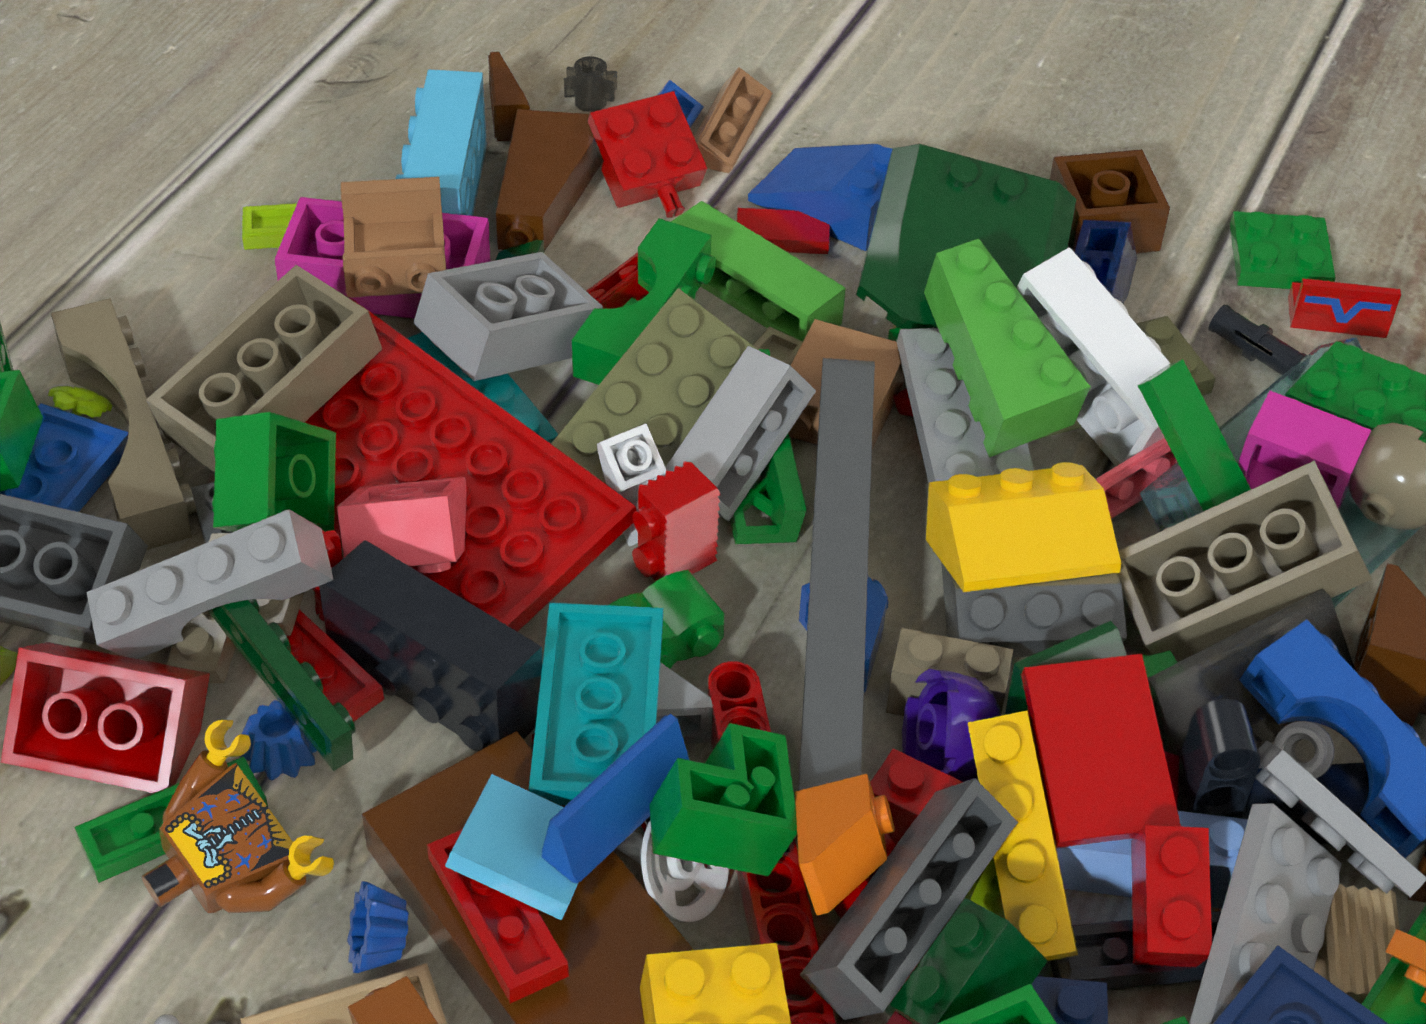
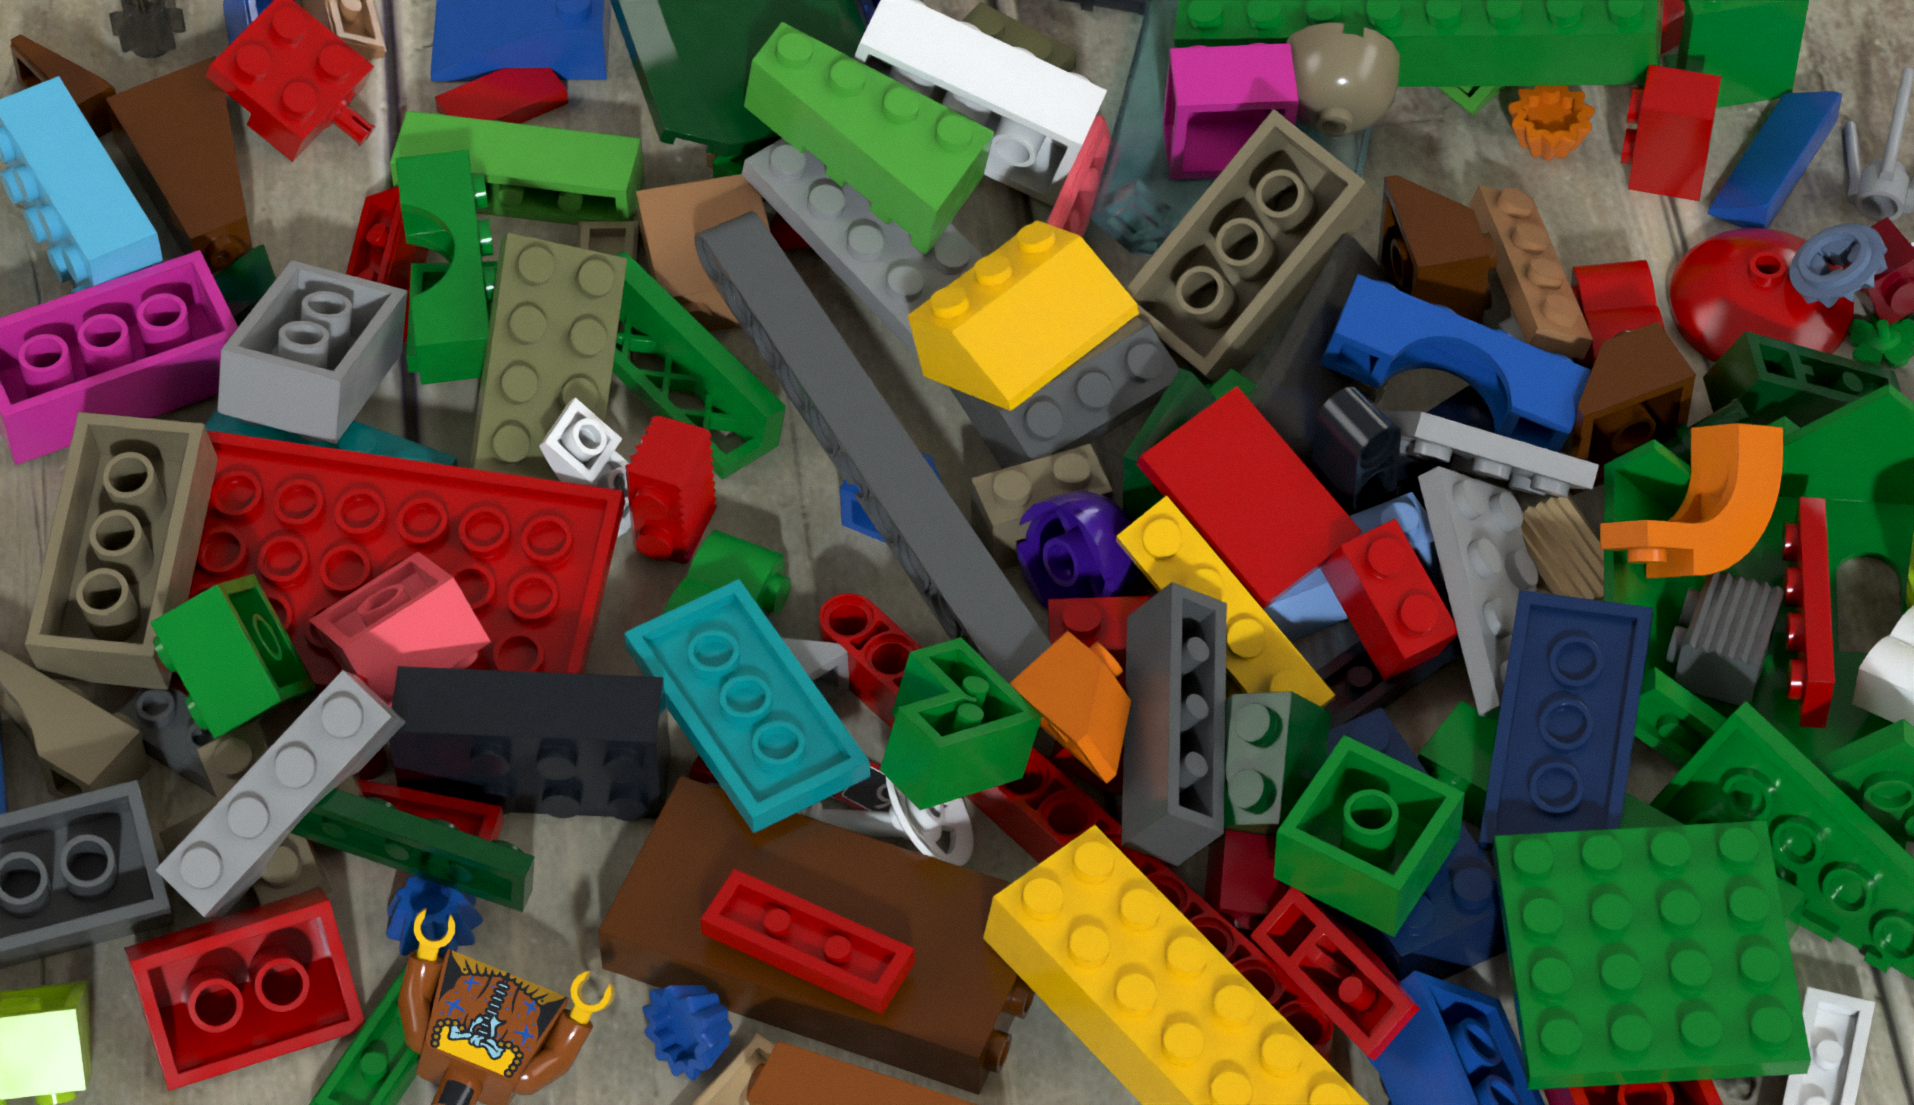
camera: 30 degrees left, 5 degrees up
medium nougat panel [341,177,446,298] -> none
medium azure tile [445,774,578,920] -> none
blue slope [542,713,689,883] -> none
light grey brick [662,346,816,521] -> none
green tile [1137,359,1251,512] -> none
light grey plate [1274,721,1335,779] -> none

